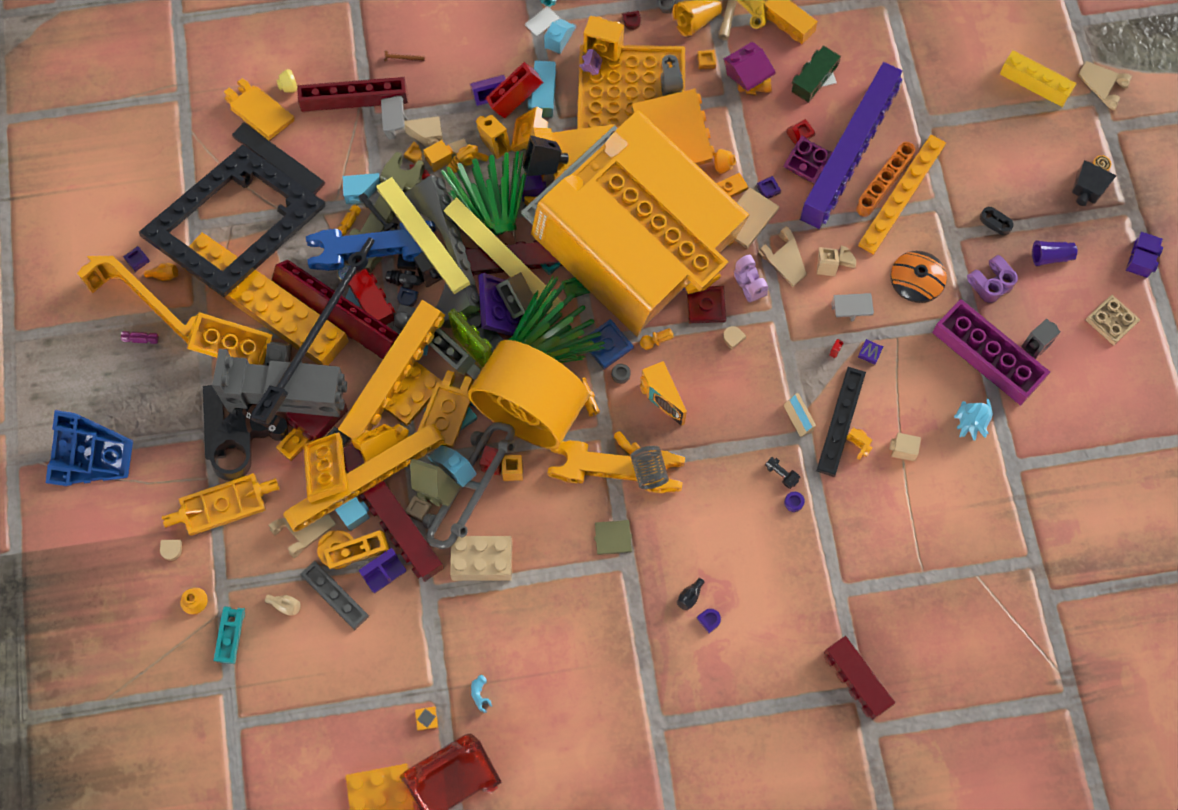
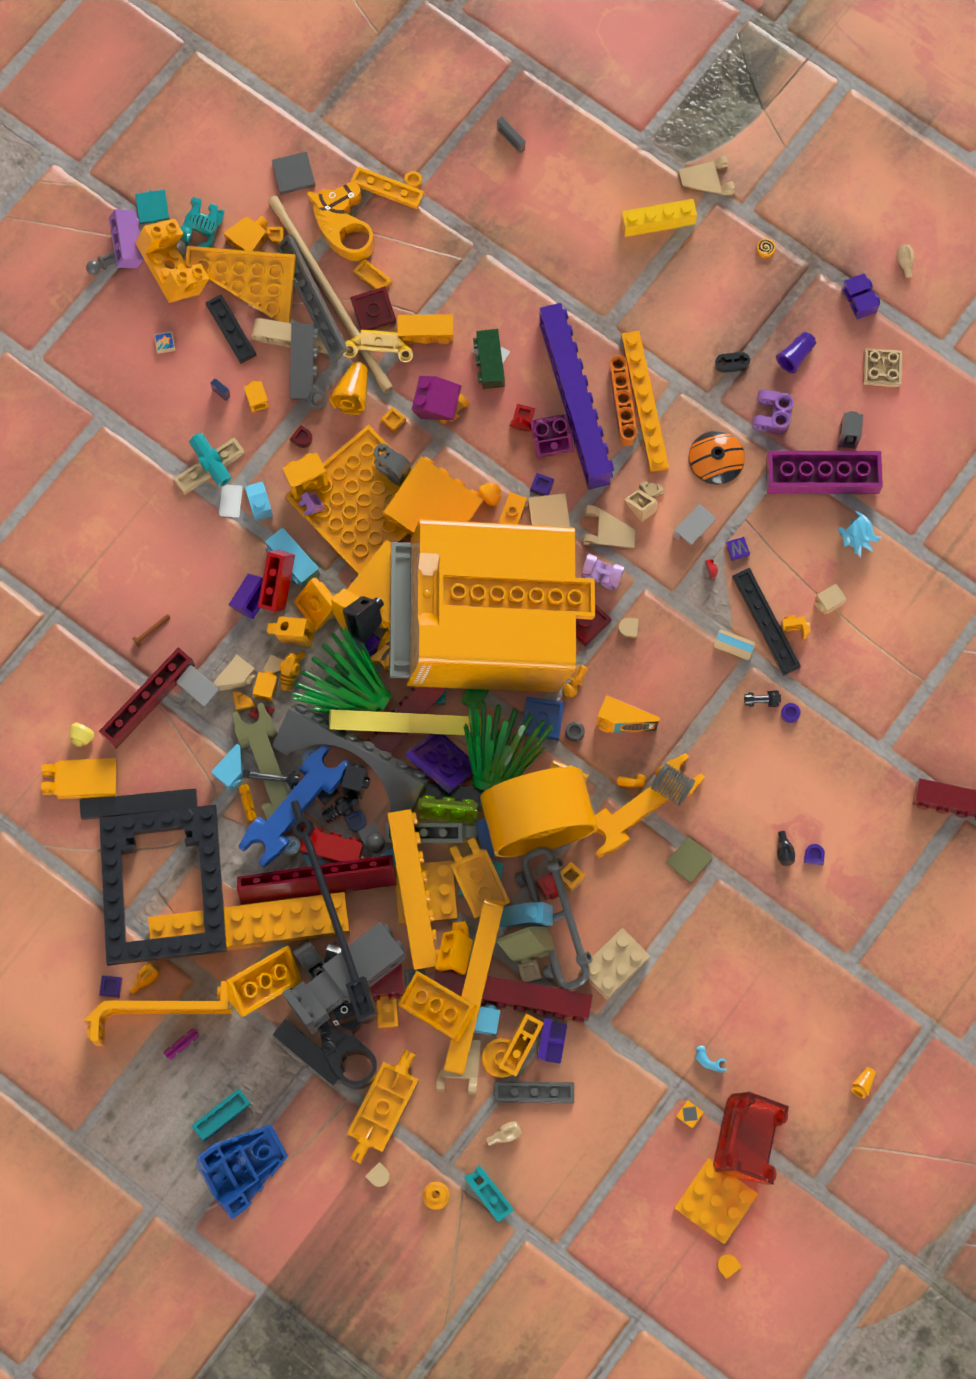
camera: 45 degrees left, 5 degrees up
light yellow tile [376,177,470,294] -> none
dark grey brick [496,272,533,319] -> none
black torso [1072,160,1116,206] -> none
none -> teal plate [191,1088,252,1142]

